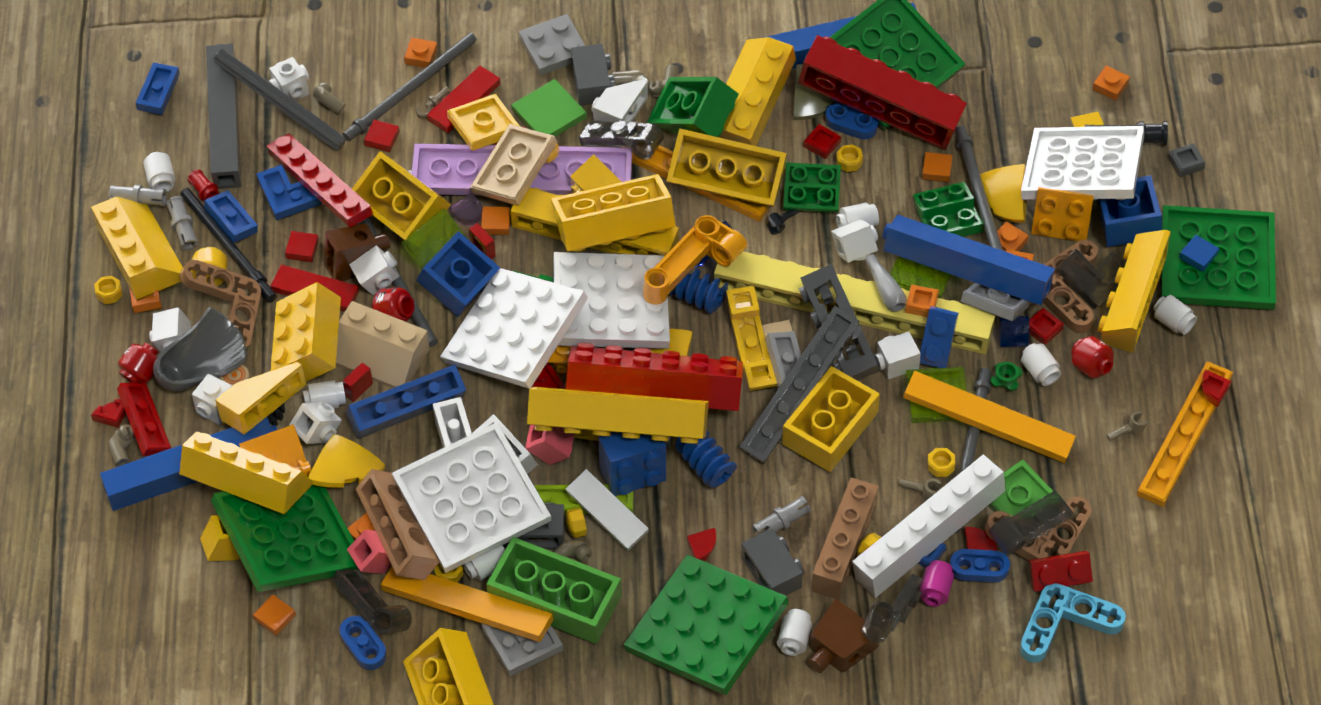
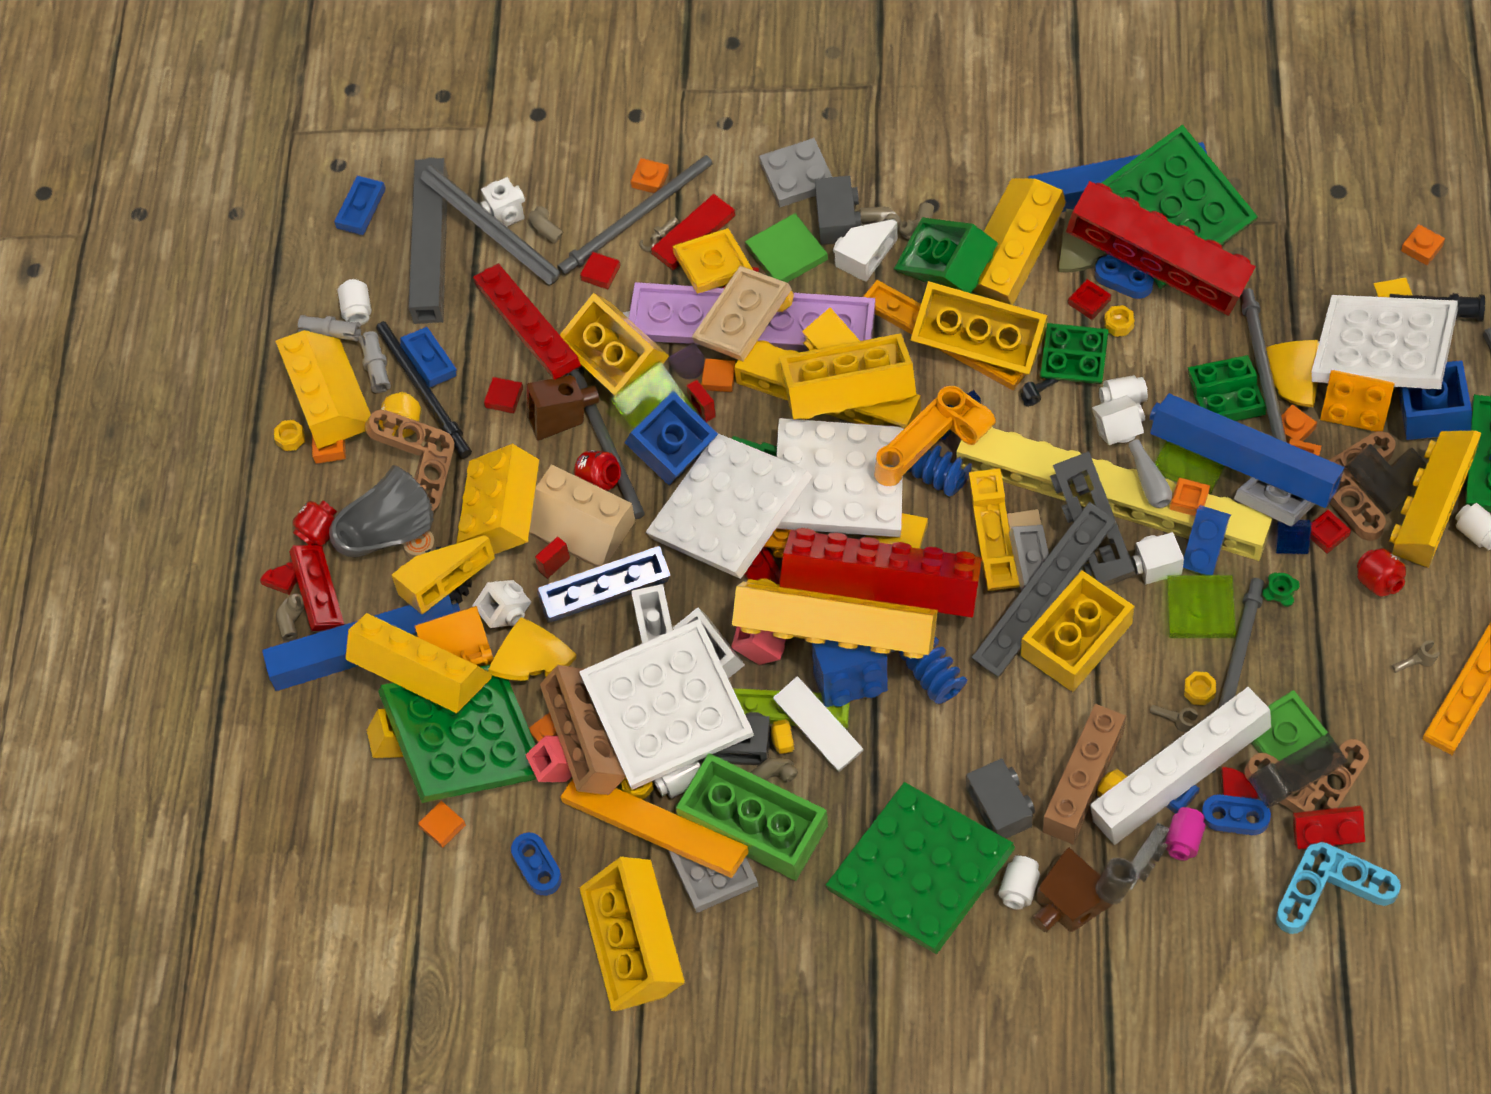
camera: 10 degrees right, 5 degrees up
white brick [150,307,191,352] -> none
red pin [187,169,219,202] -> none
white brick [192,374,232,425] -> none
blue plate [256,165,323,220] -> none
red tile [270,264,359,312] -> none
white brick [303,380,346,409] -> none
clear smoke plate [332,569,412,635] -> none
white brick [349,245,400,295] -> none
clear smoke plate [579,120,664,159] -> none
red tile [687,528,716,561] -> none
light grey pin [752,496,811,536] -> none
light orange tile [903,371,1076,463] -> none
orange tile [922,152,953,182] -> none
white brick [1021,343,1061,386] -> none

